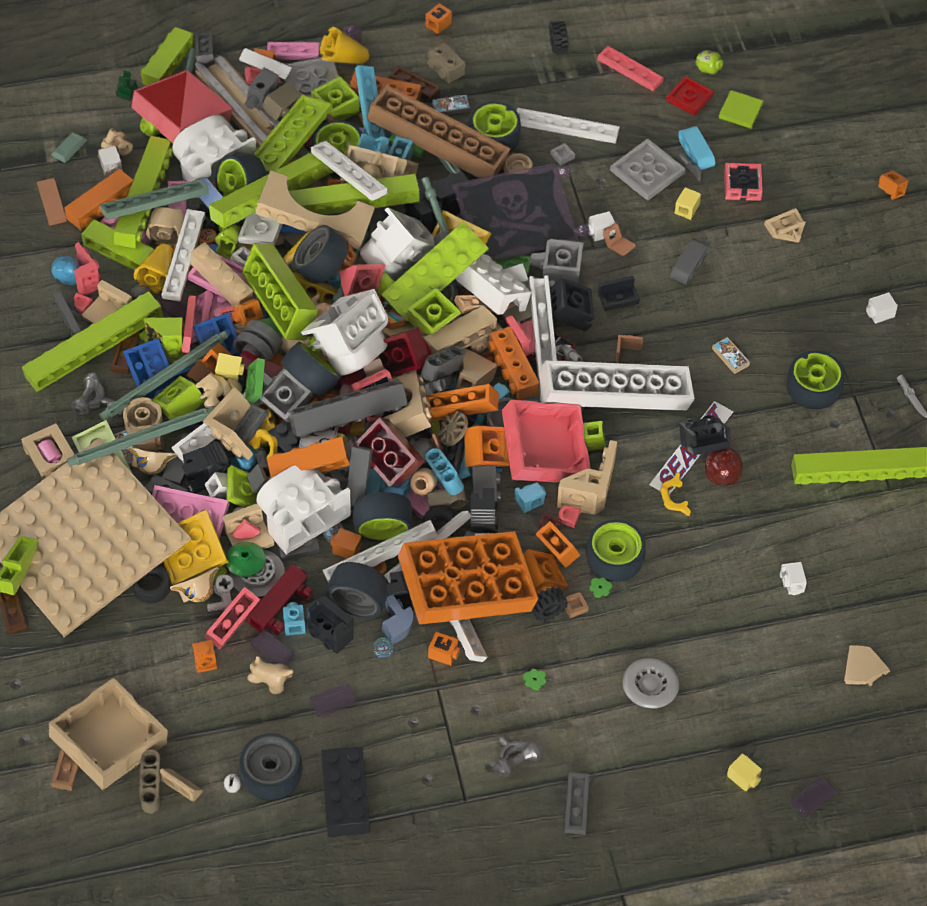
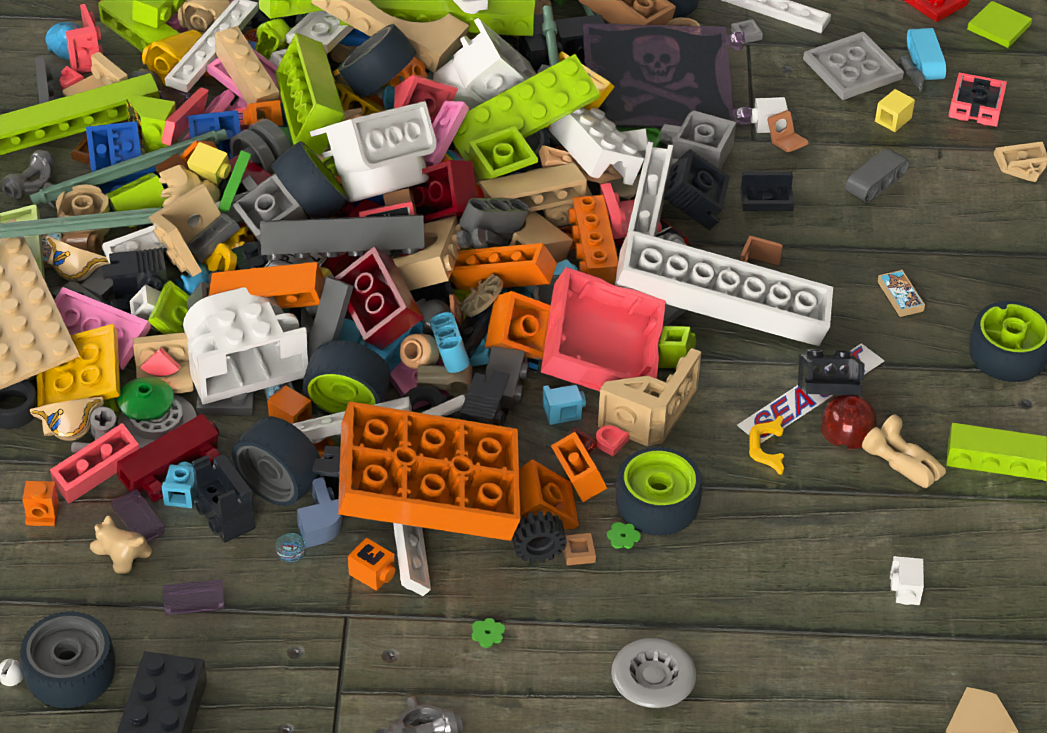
camera: 15 degrees right, 10 degrees down
none -> bright pink plate [423,101,469,167]
none -> tan piece [862,414,946,488]

